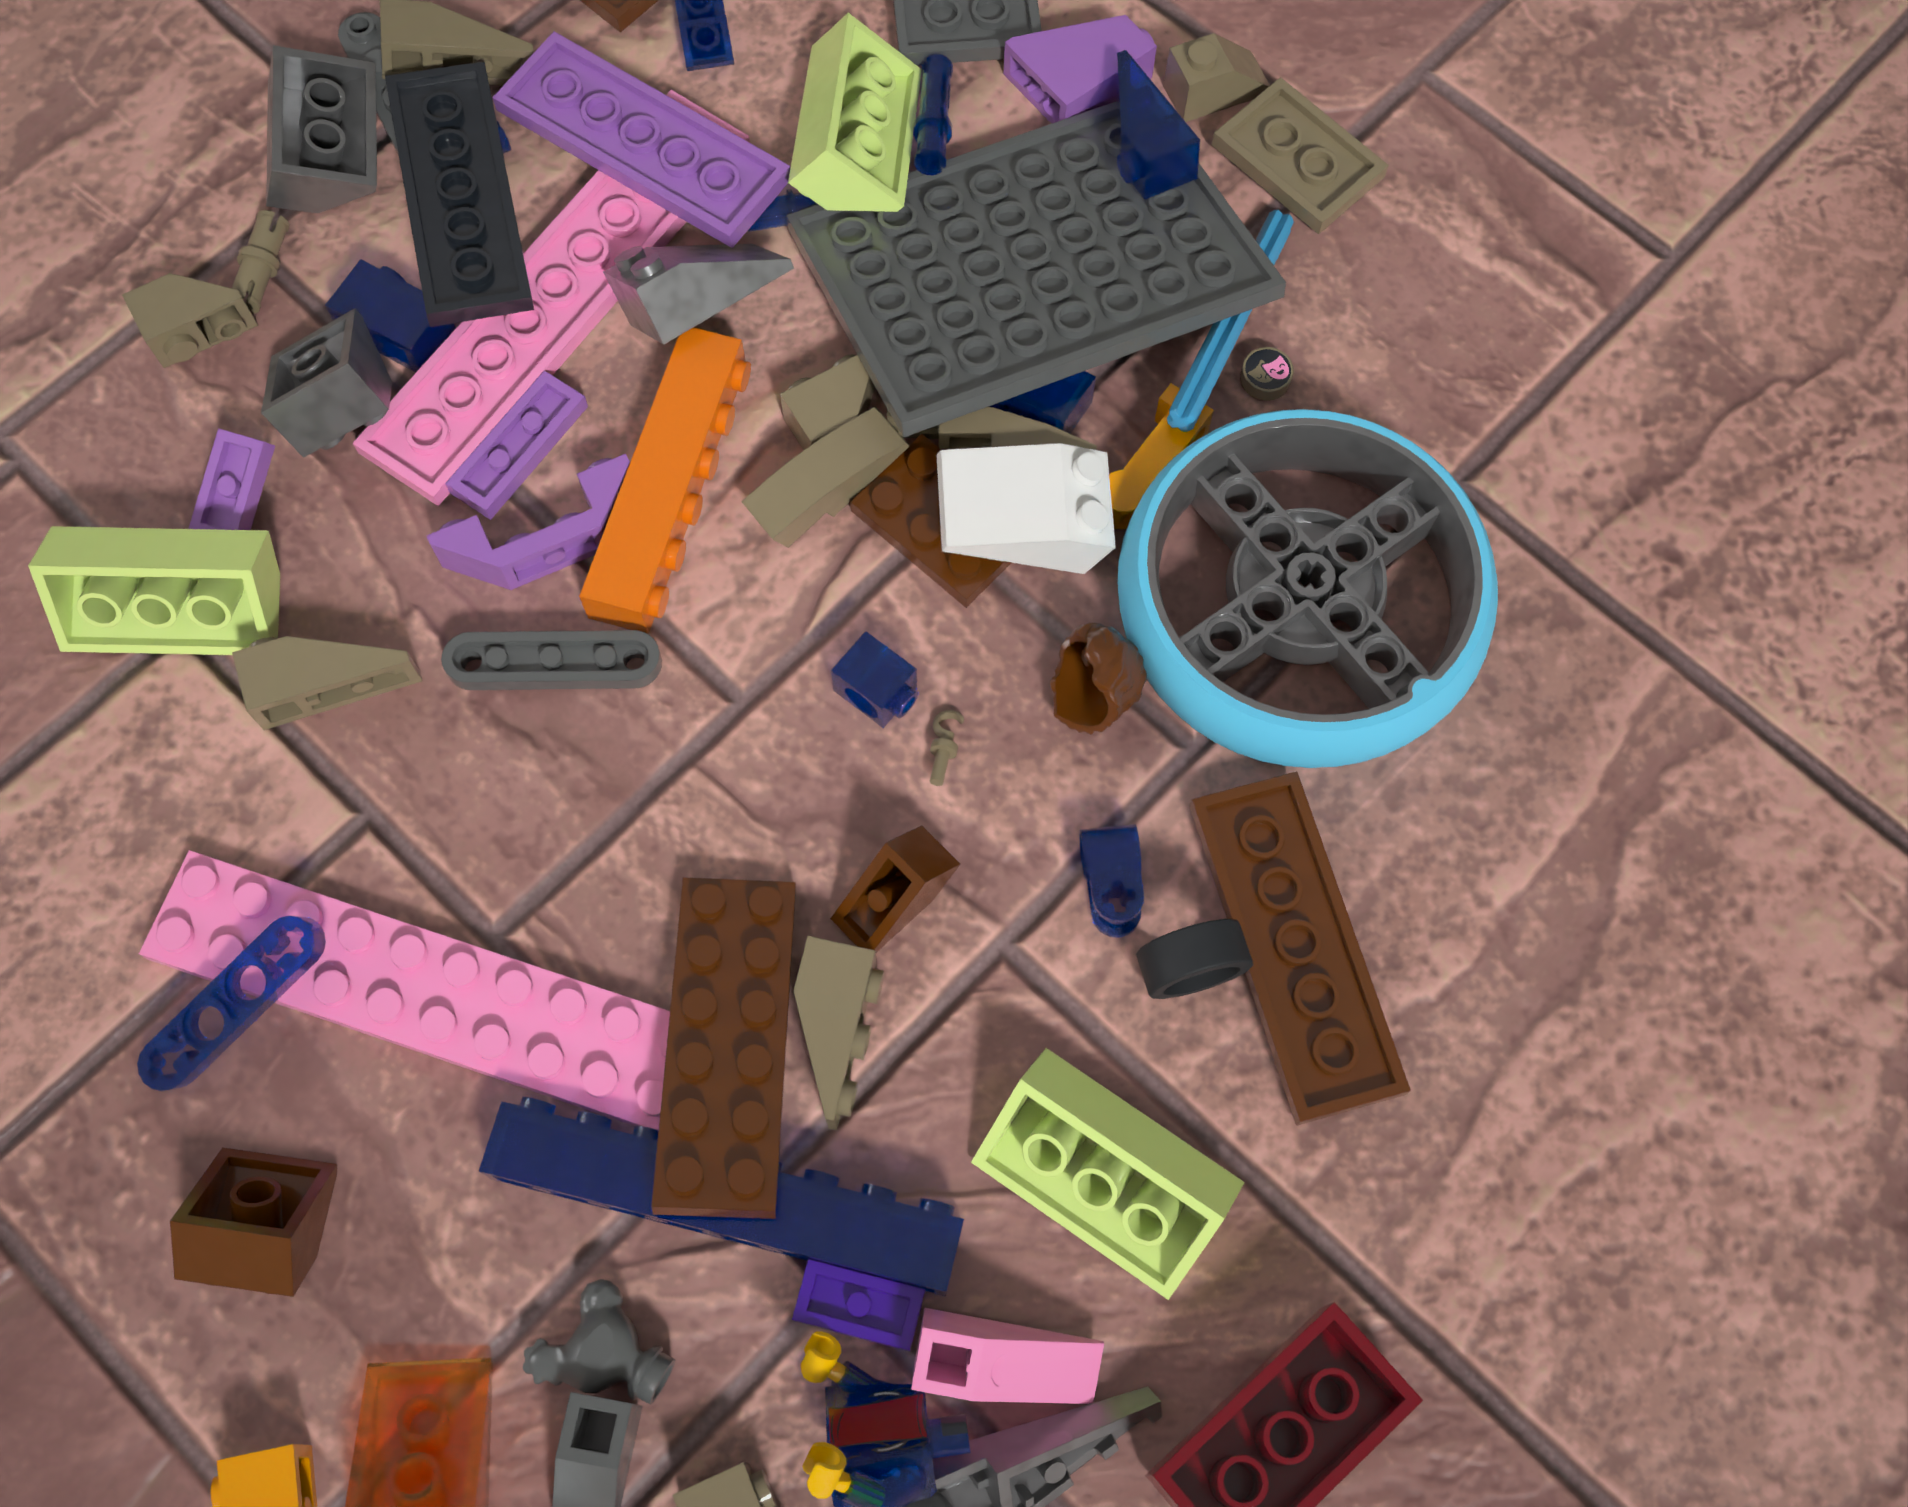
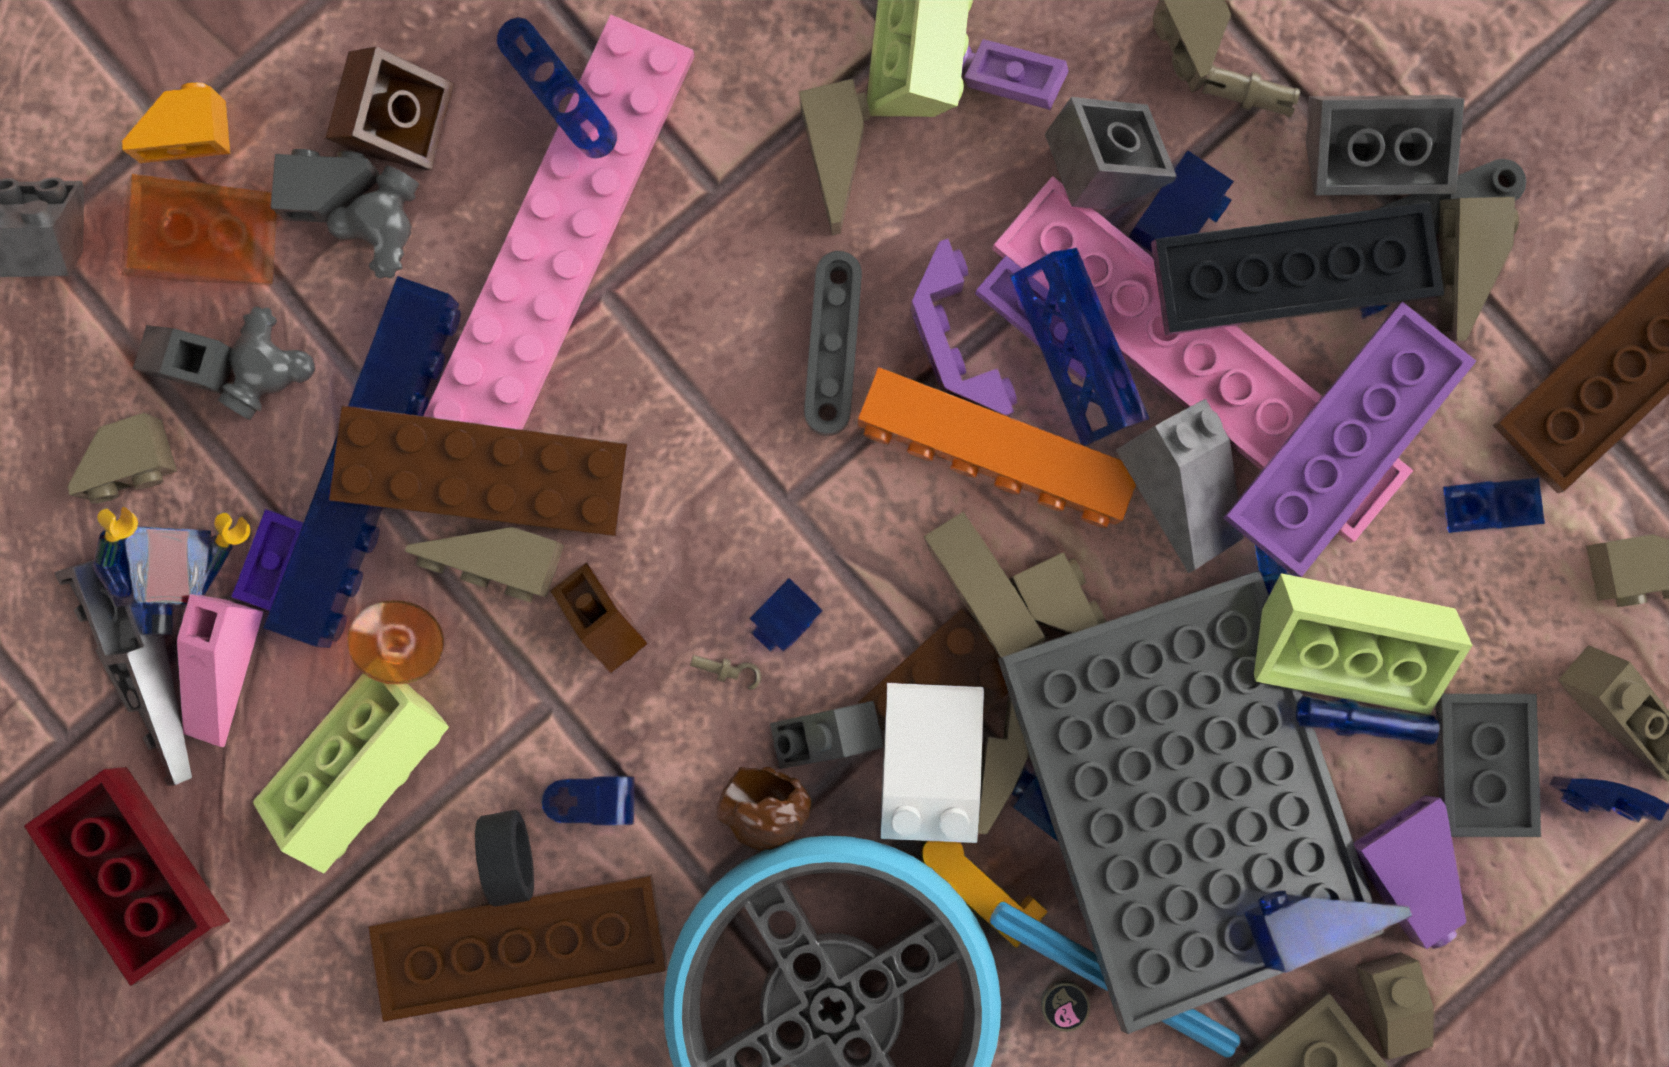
camera: 100 degrees right, 15 degrees up
none -> dark grey slope [271,149,379,223]
none -> dark grey animal [326,165,419,279]
none -> clear orange dish [347,600,444,684]
none -> dark grey slope [770,701,883,769]
none -> clear blue fence [1010,248,1150,446]

